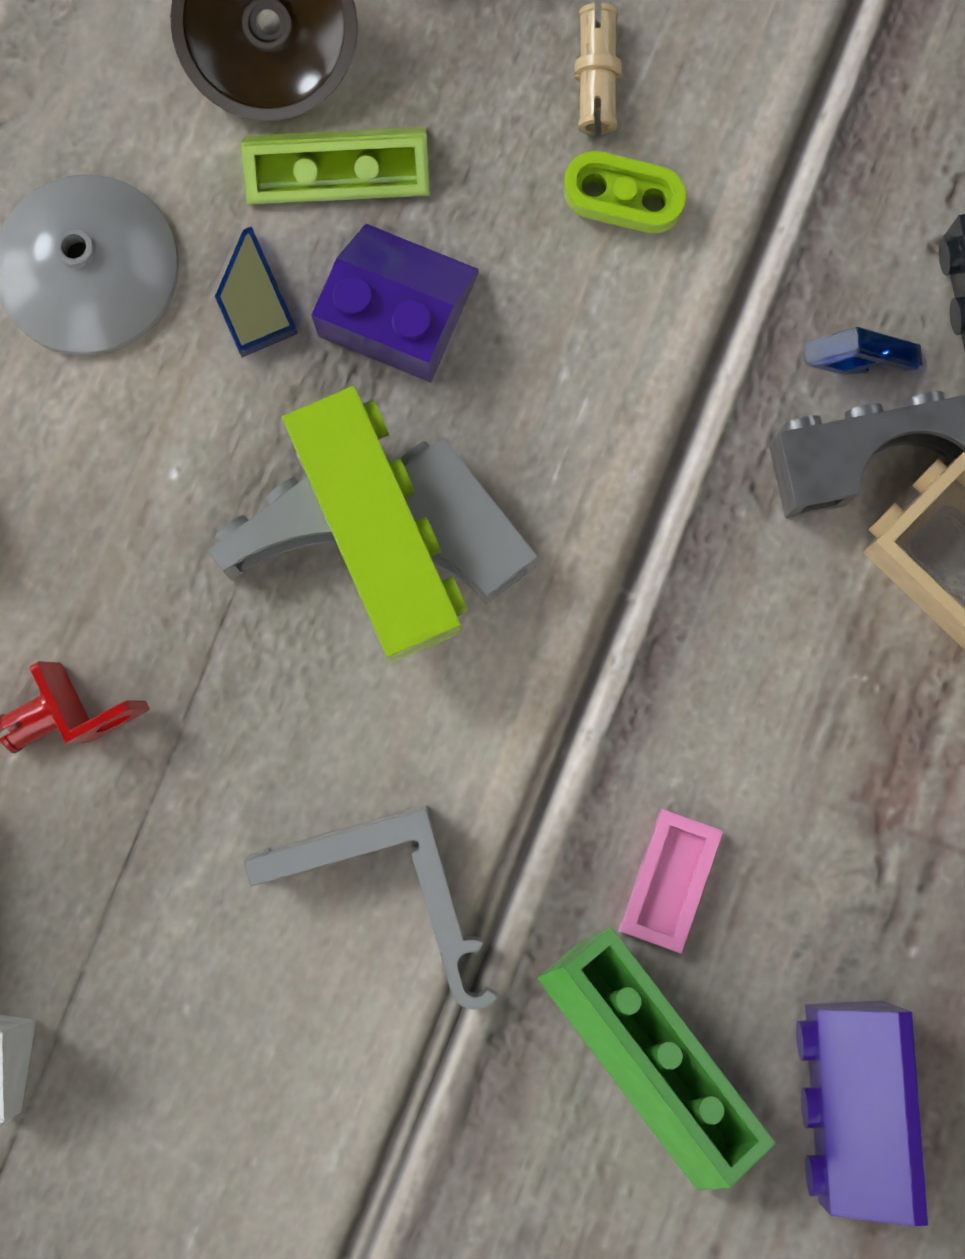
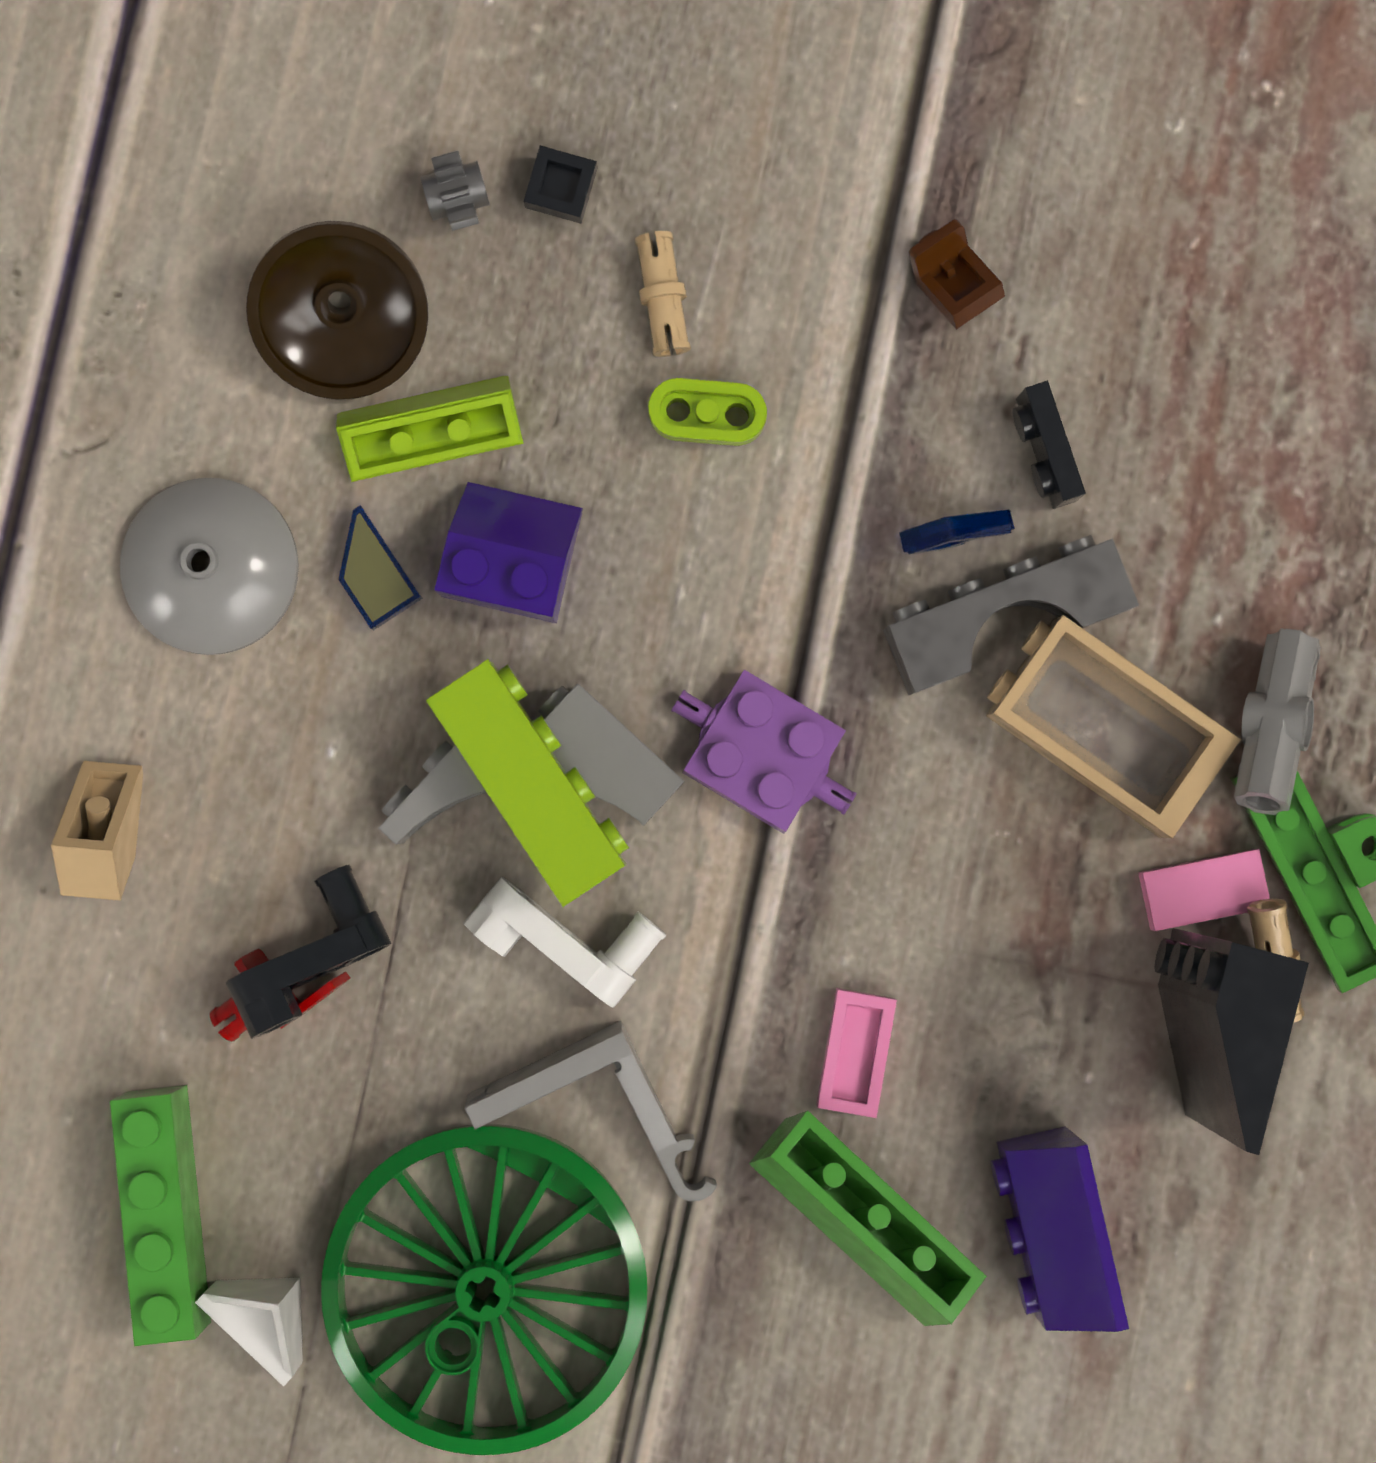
camera: 15 degrees left, 5 degrees up
none -> black beam [226,865,392,1039]
none -> green piece [321,1124,648,1455]
none -> white beam [463,877,667,1008]
none -> medium lavender plate [671,670,857,834]
none -> reddish brown bracket [909,219,1005,330]

